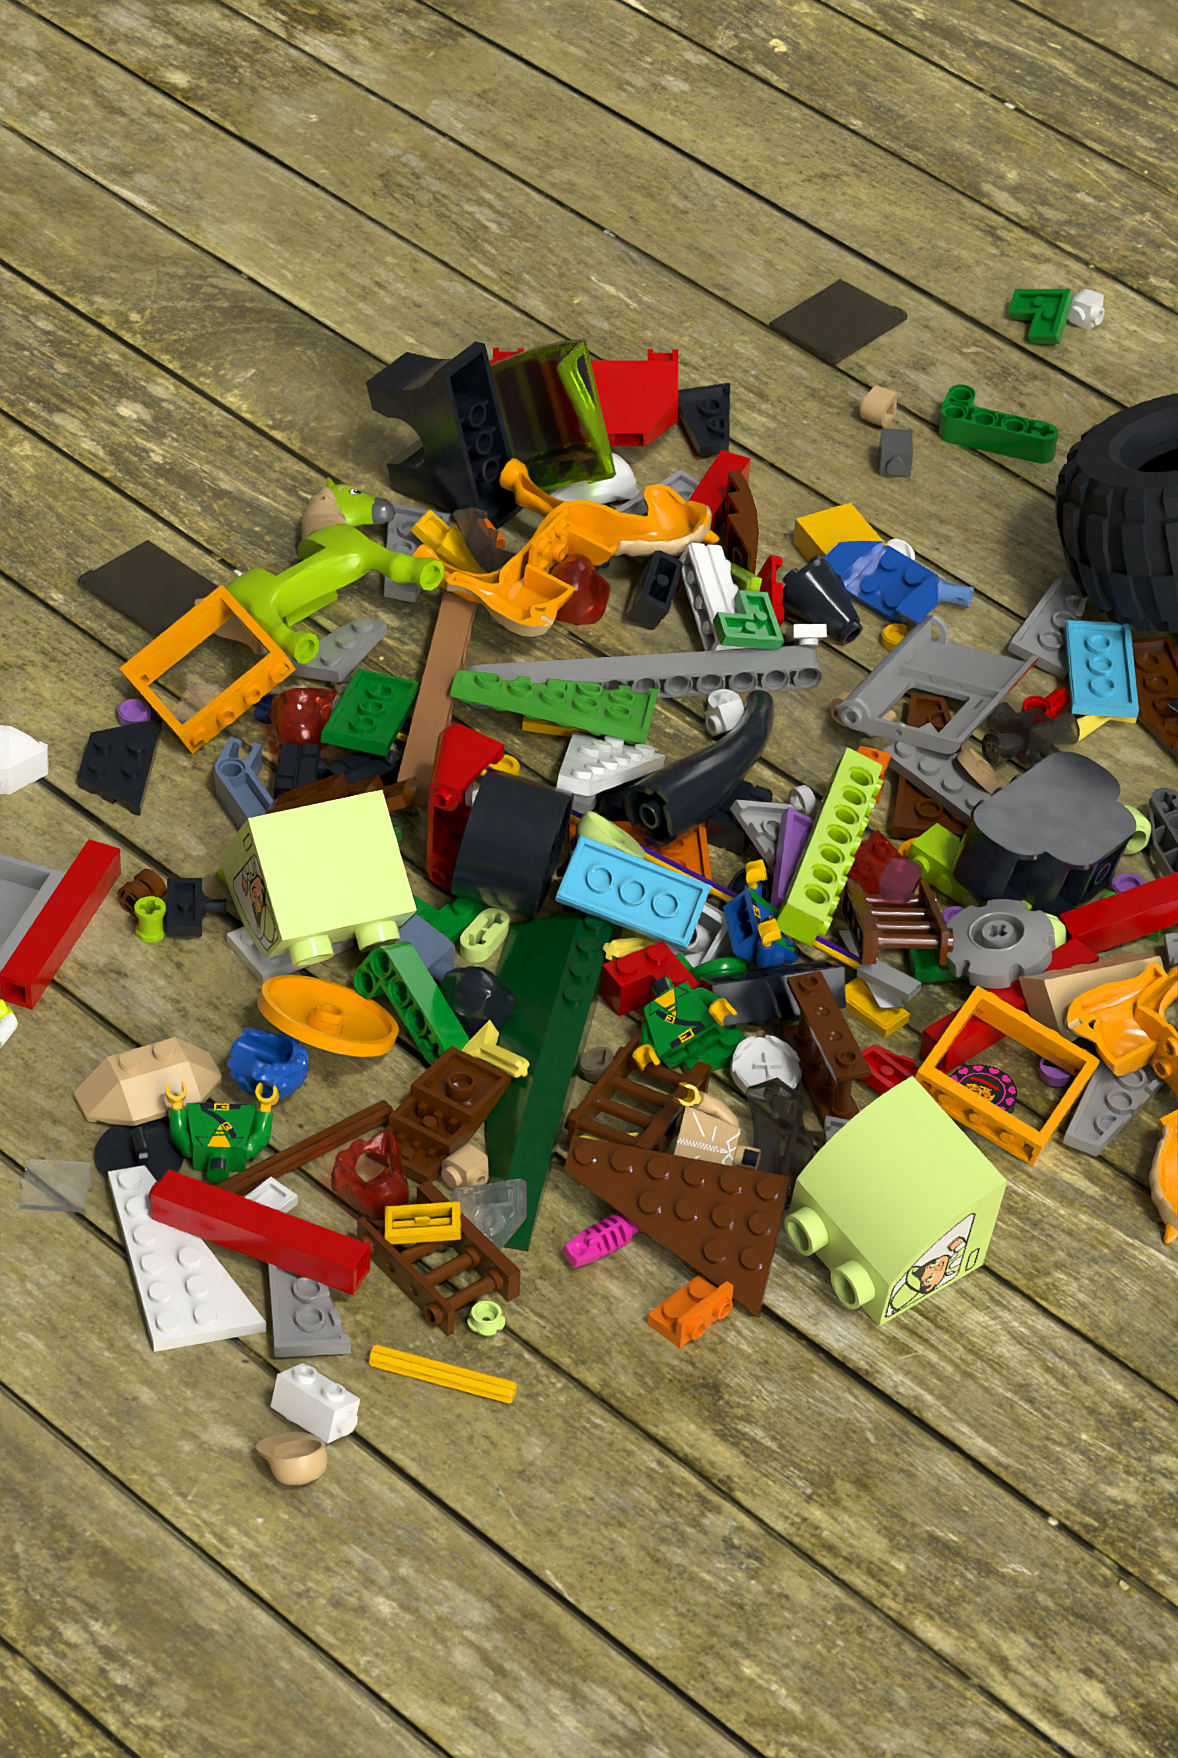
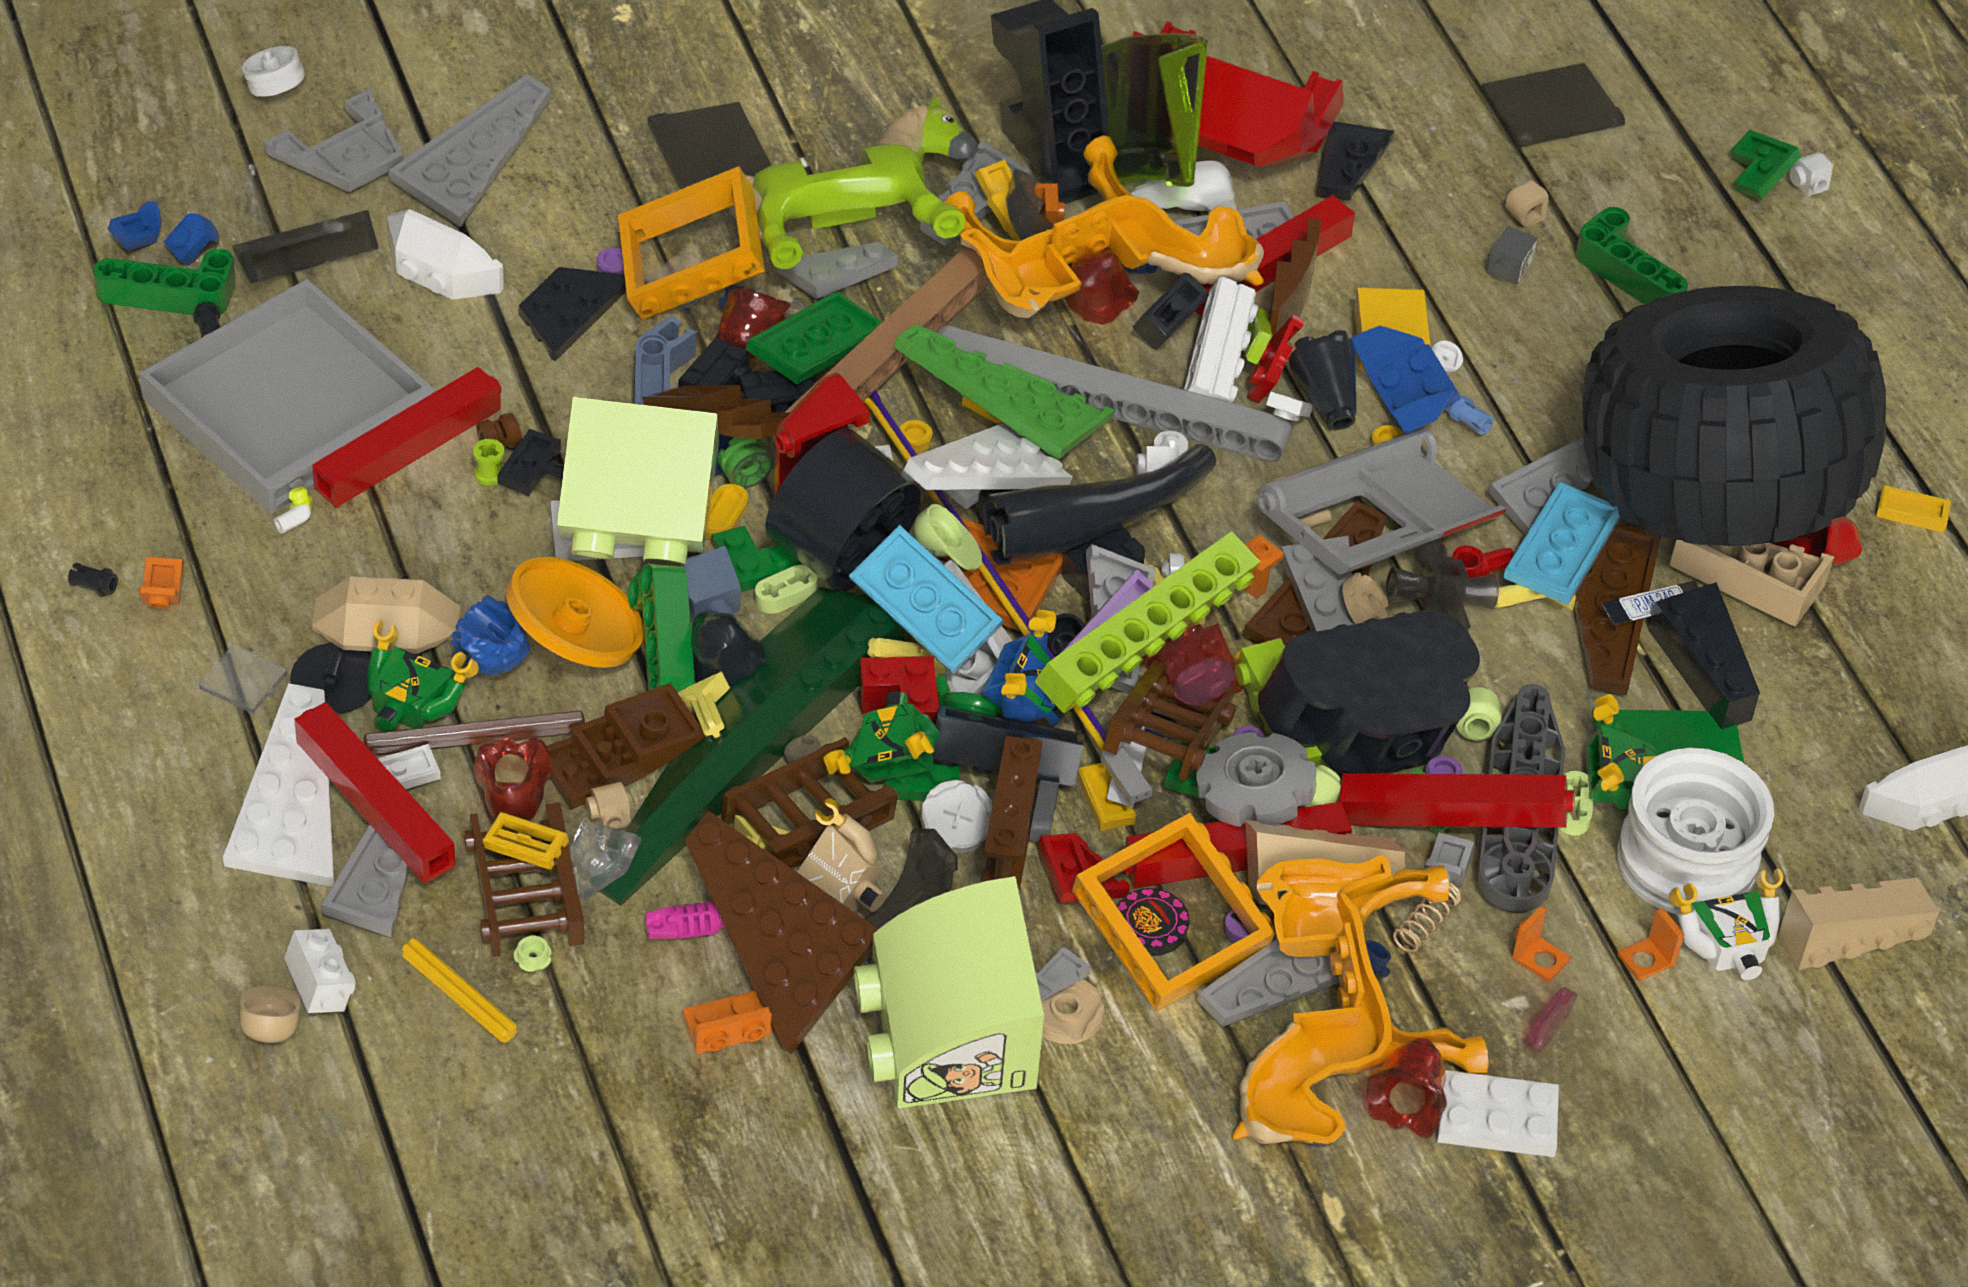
camera: 25 degrees right, 5 degrees up
green plate [713,590,784,650] -> none

